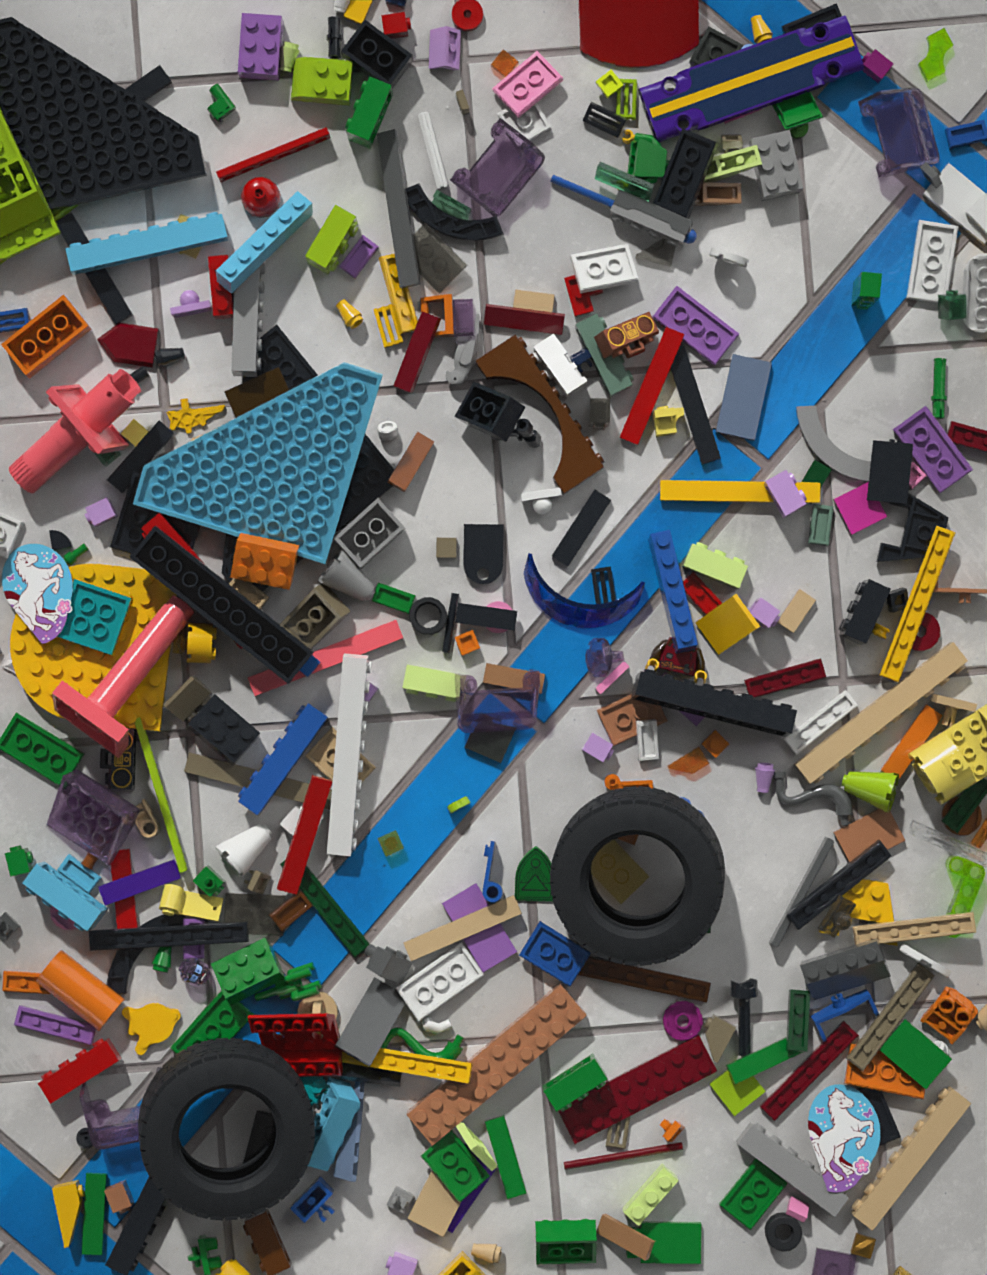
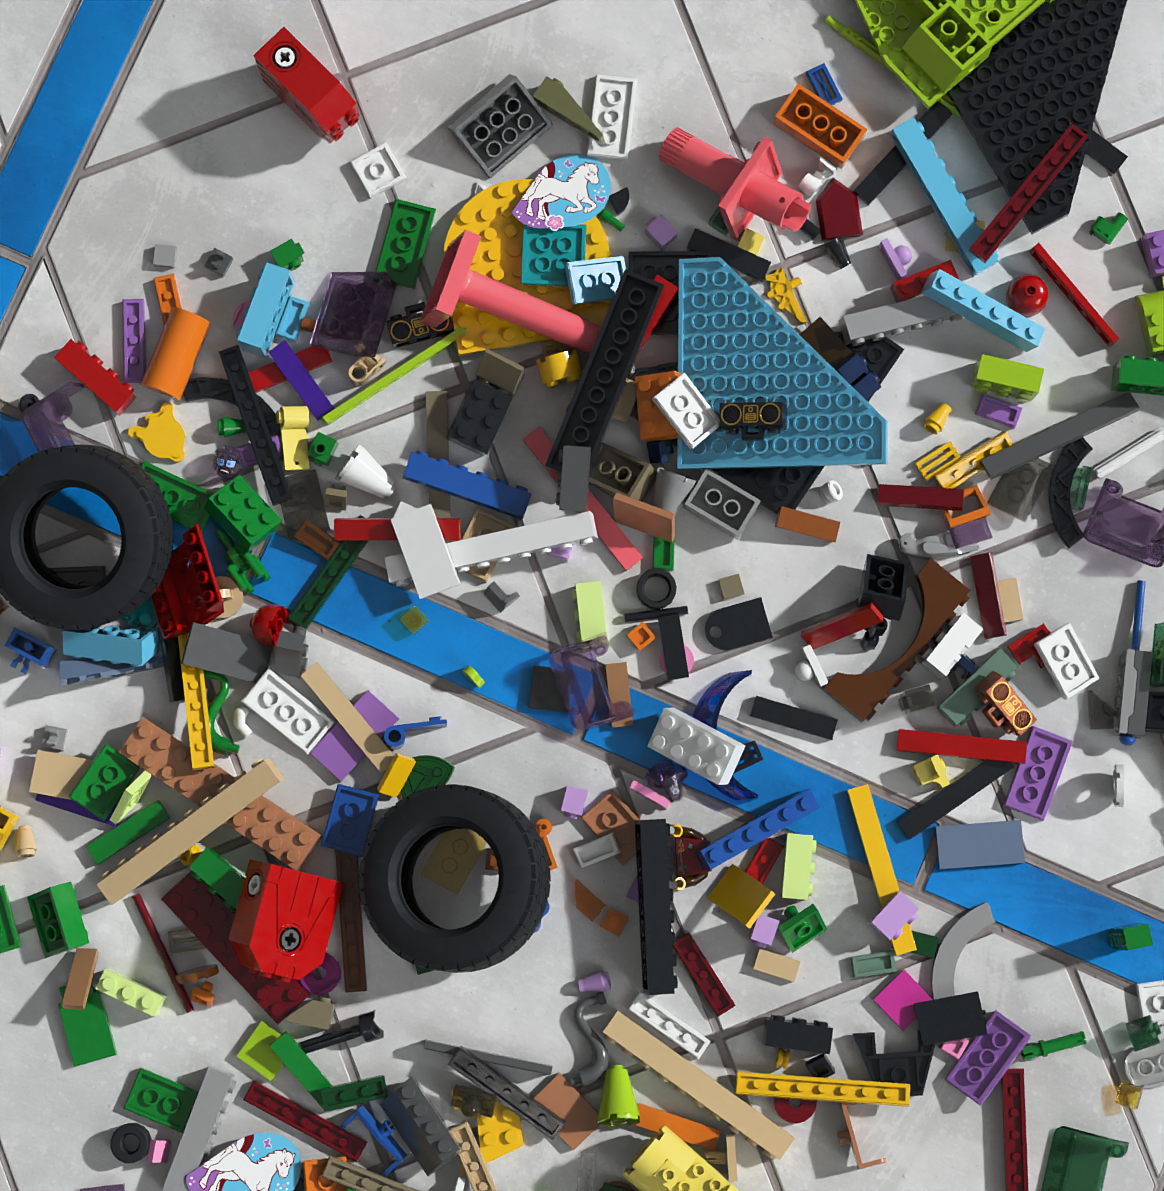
camera: 75 degrees right, 5 degrees down
none -> tan brick [96,757,284,906]
none -> dark orange tile [176,964,219,984]
none -> yellow tile [180,845,201,866]
none -> red piece [228,859,343,982]
none -> red cylinder [249,604,288,647]
none -> yellow tile [377,753,416,798]
none -> white tile [391,504,460,599]
none -> dark grey tile [484,582,520,613]
none -> dark grey brick [556,445,591,512]
none -> medium azure tile [564,256,626,305]
none -> nougat tile [613,493,675,543]
none -> dark blue tile [646,441,674,463]
none -> white brick [647,708,745,785]
none -> white tile [652,373,719,450]
none -> black piece [719,402,787,441]
none -> green tile [777,904,828,953]
none -> white leg [798,157,836,198]
none -> red tile [801,603,884,650]
none -> dark blue piece [833,353,881,400]
none -> dark red plate [969,124,1088,263]

